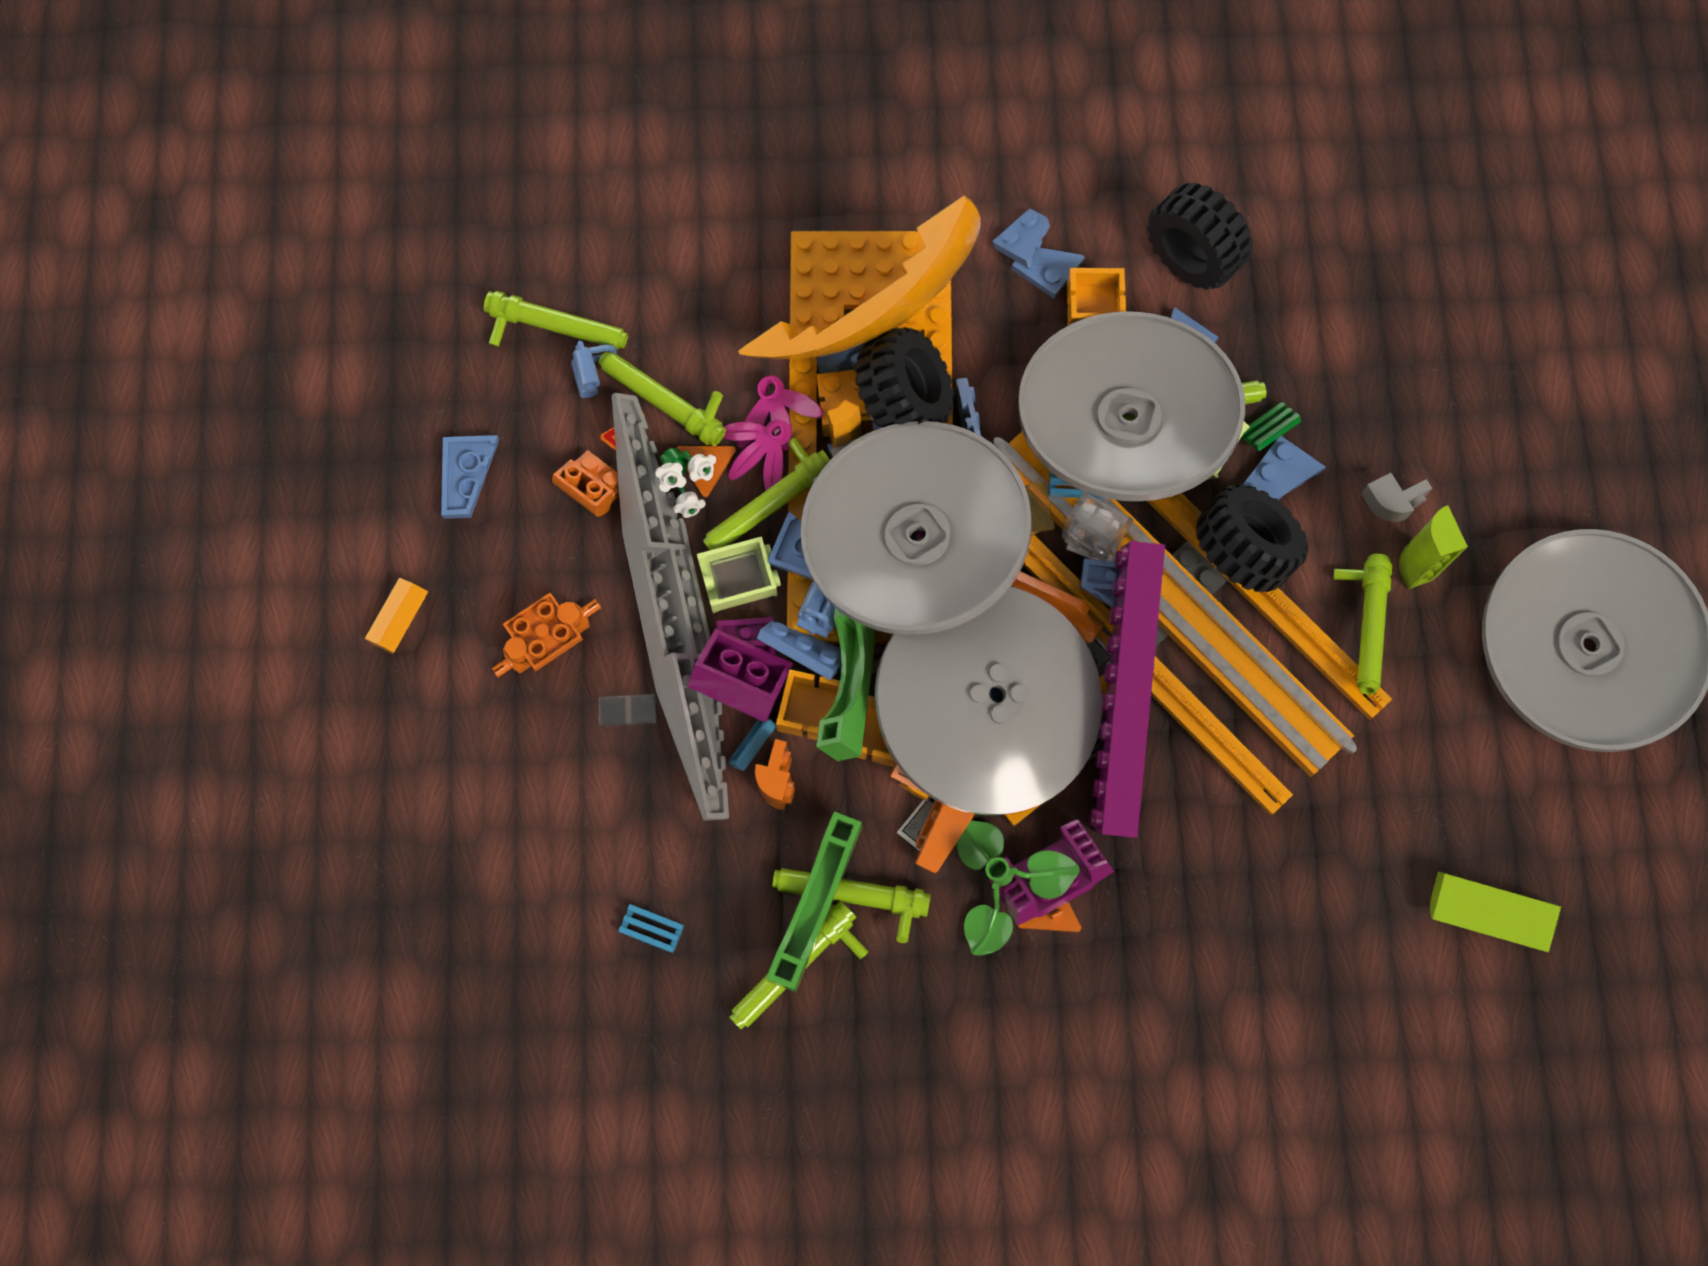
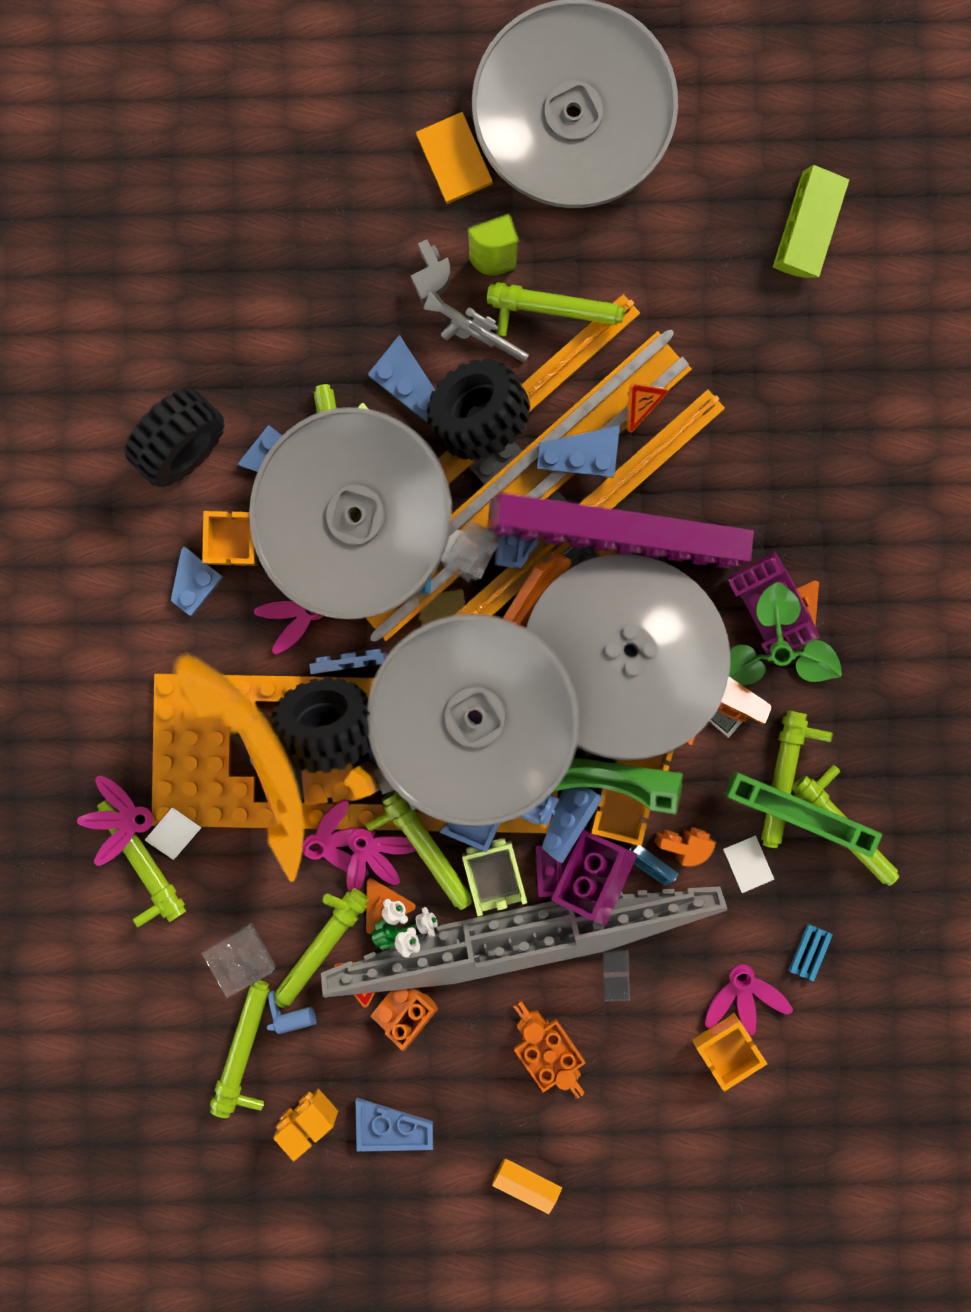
camera: 90 degrees left, 15 degrees up
medium blue wing [992,209,1050,268] -> none
green tile [1241,402,1301,452] -> none
none -> dark pink plant [77,776,153,866]
none -> lime cylinder [97,800,186,928]
none -> white sticker [145,807,201,860]
none -> clear brick [201,922,276,998]
none -> dark pink plant [254,601,324,655]
none -> light orange piece [273,1088,338,1162]
none -> light orange tile [416,112,493,204]
none -> light grey piece [423,289,529,363]
none -> medium blue wing [537,425,620,478]
none -> piece [627,383,668,432]
none -> light orange piece [692,1013,767,1092]
none -> dark pink plant [705,964,793,1036]
none -> white sticker [723,836,774,893]

